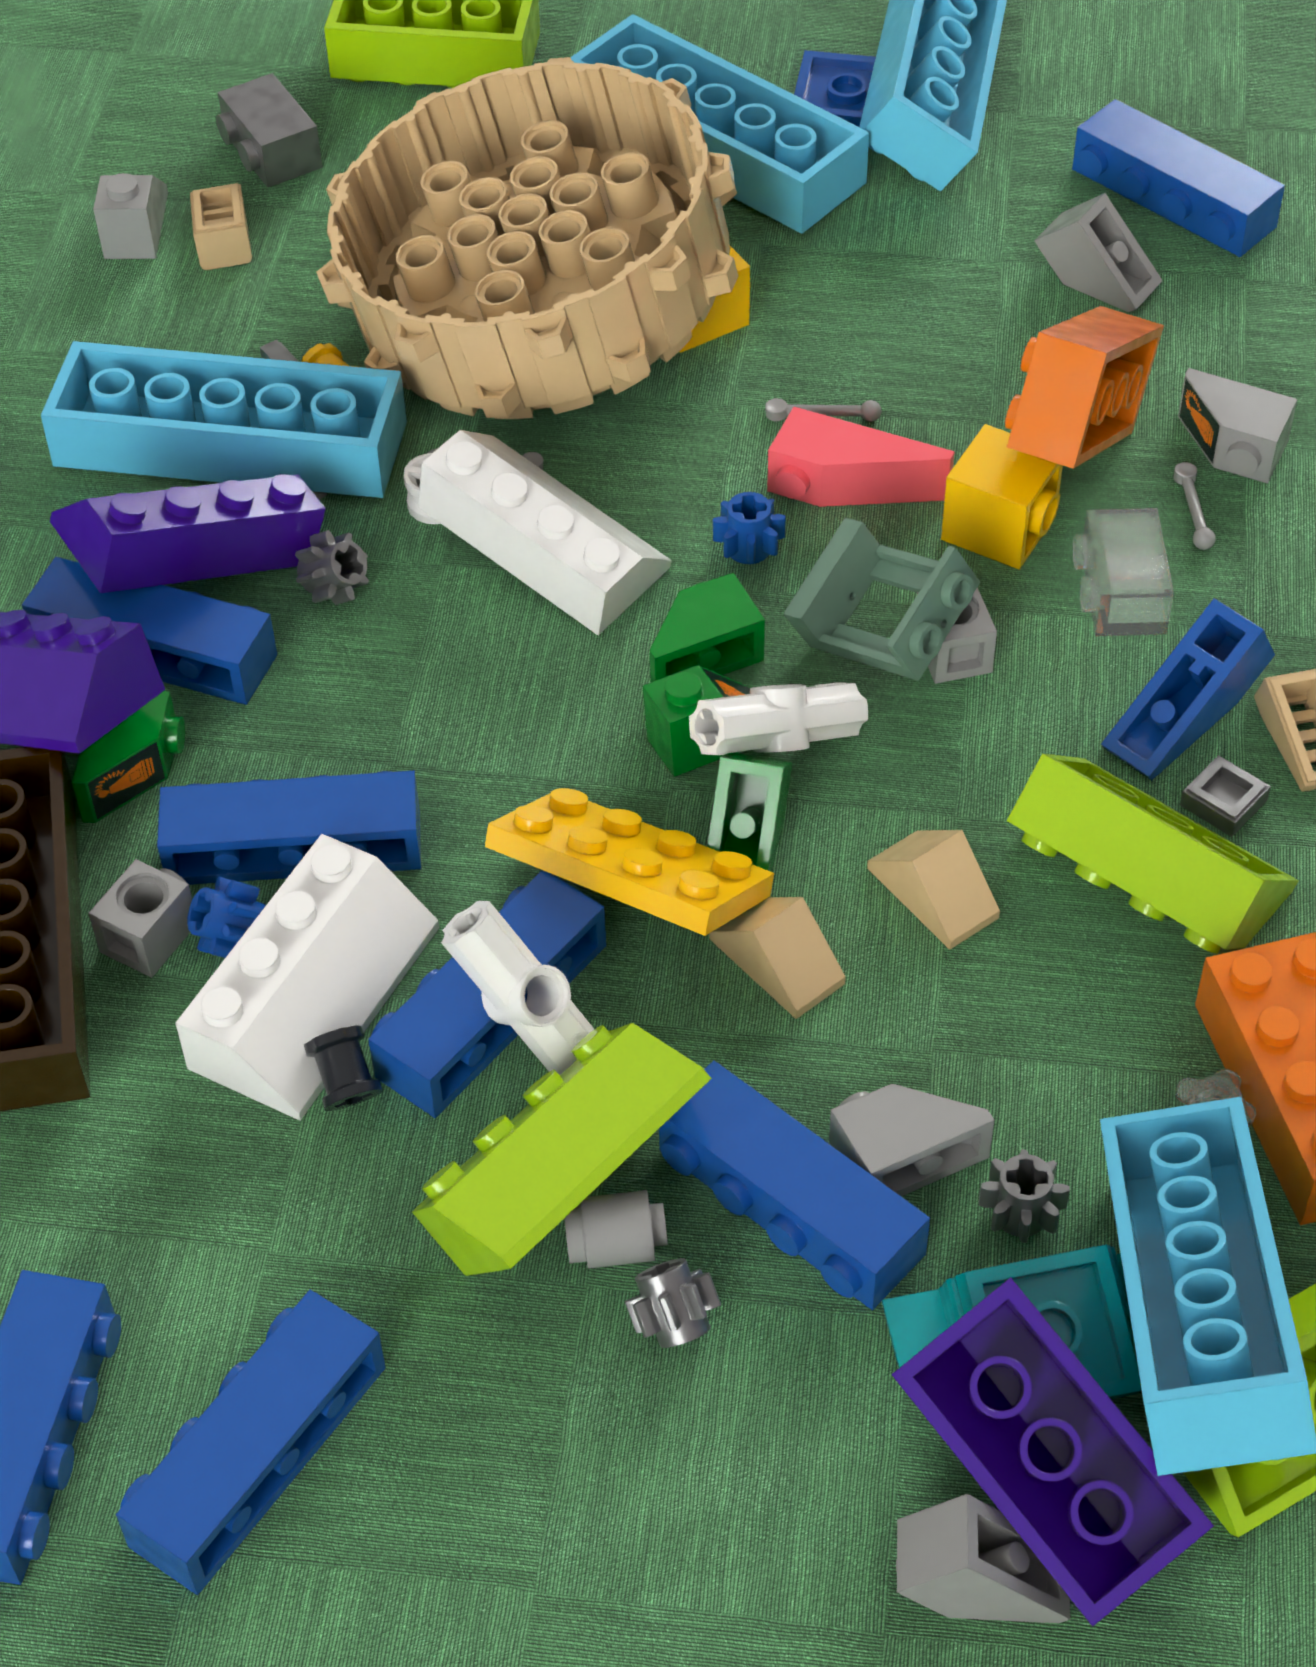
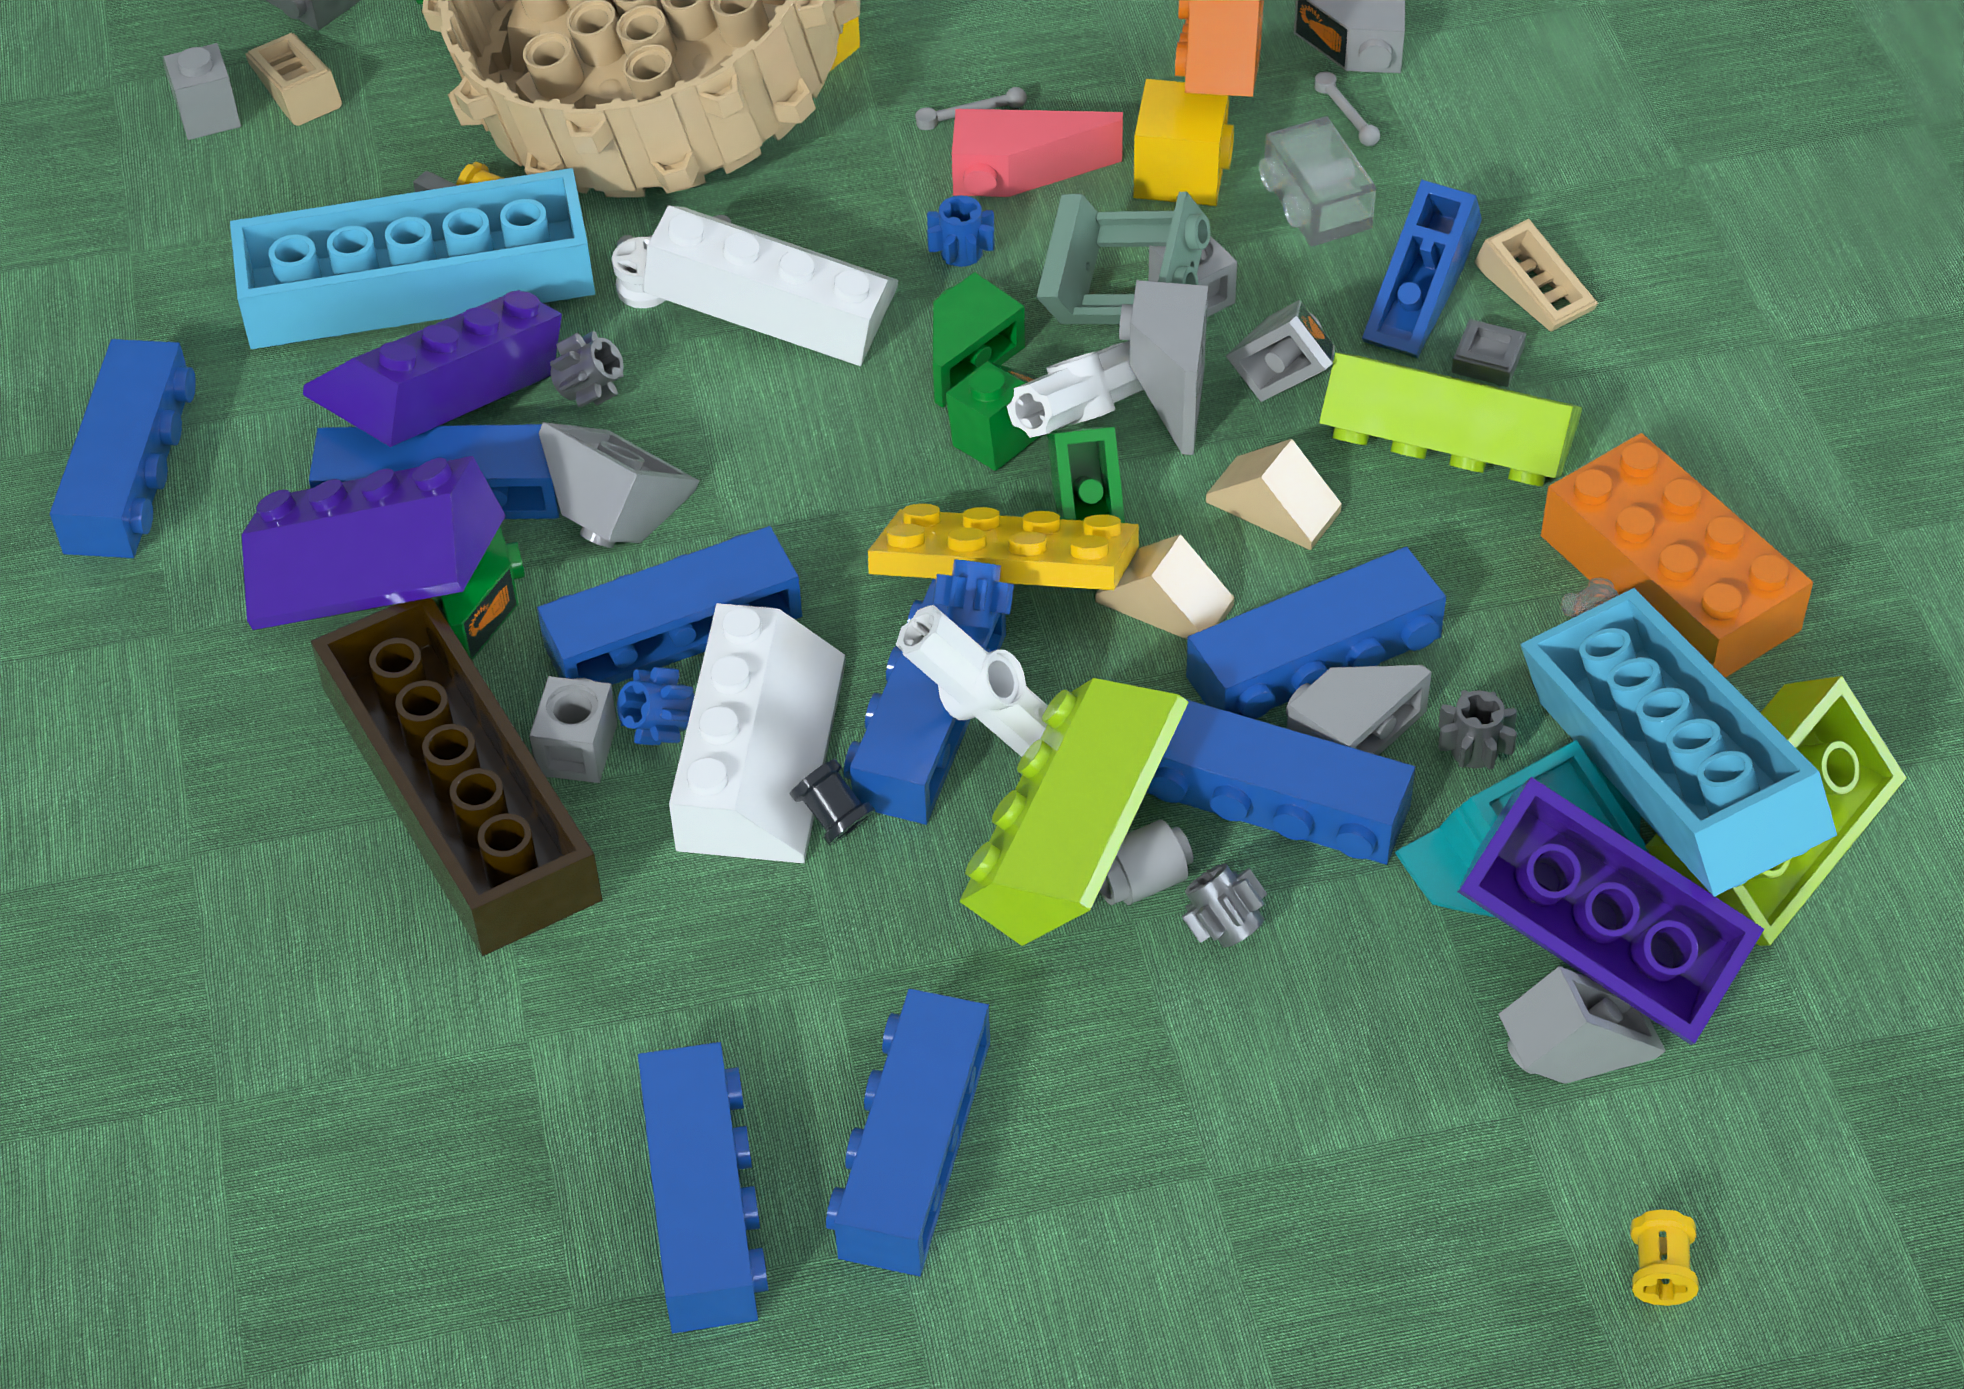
camera: 20 degrees left, 0 degrees up
none -> light grey slope [539,422,699,548]
none -> blue gear [933,559,1014,629]
none -> light grey slope [1119,280,1208,455]
none -> blue brick [1186,546,1446,719]
none -> light grey slope [1226,300,1335,402]

